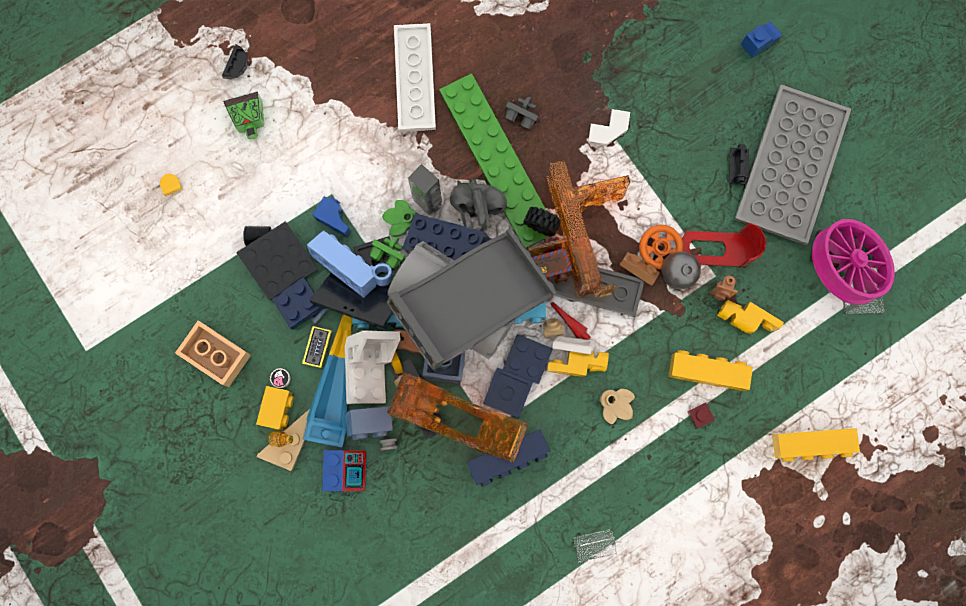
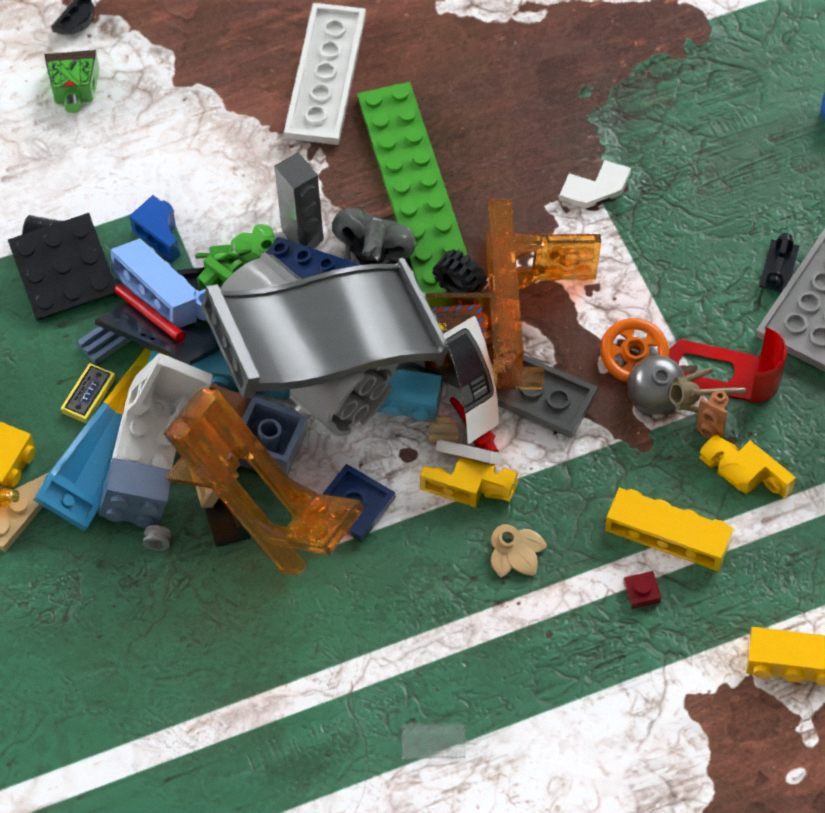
camera: 15 degrees right, 20 degrees down
tile [270,368,291,388] -> none
dark blue plate [272,277,324,330] -> none
slope [322,450,366,491] -> none
dark blue brick [467,429,550,487] -> none
dark blue plate [503,334,553,385] -> none
dark grey hips [505,96,540,129] -> none
medium nougat plate [620,252,660,286] -> none
none -> red bar [114,284,186,343]
none -> bright green plate [195,245,252,264]
none -> sticker [444,316,499,444]
none -> dark tan plant [669,367,746,413]

